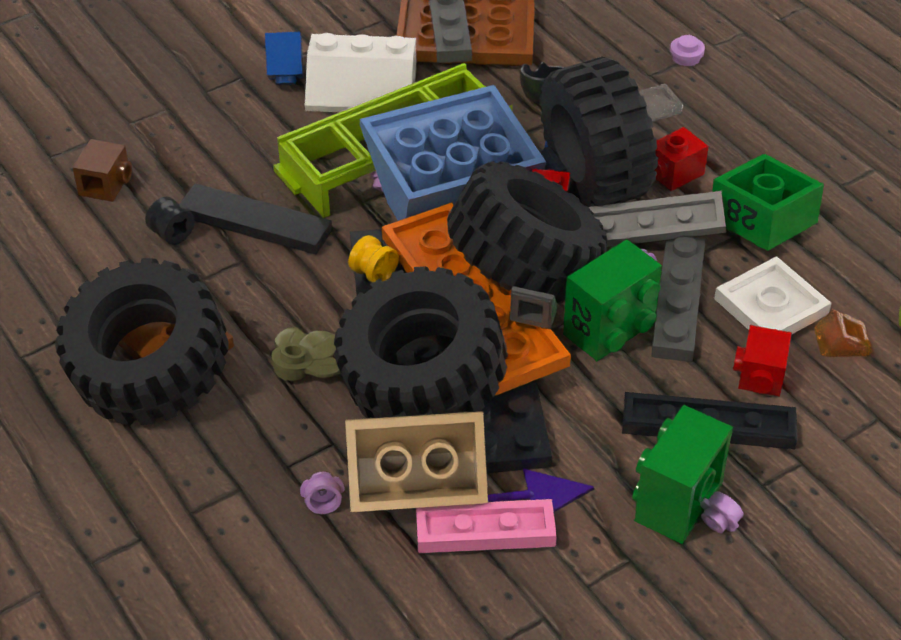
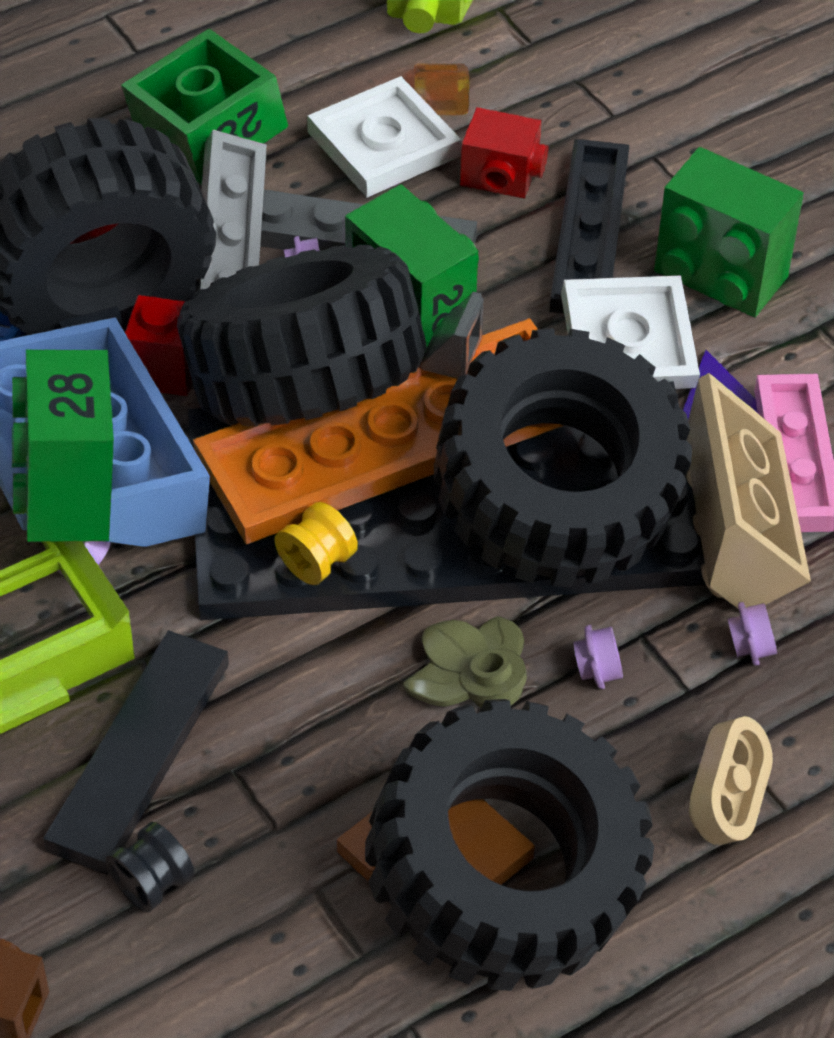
camera: 90 degrees left, 5 degrees up
none -> green brick [12,349,114,542]
none -> white plate [561,276,700,389]
none -> lavender plate [574,625,623,689]
none -> tan plate [689,717,773,845]

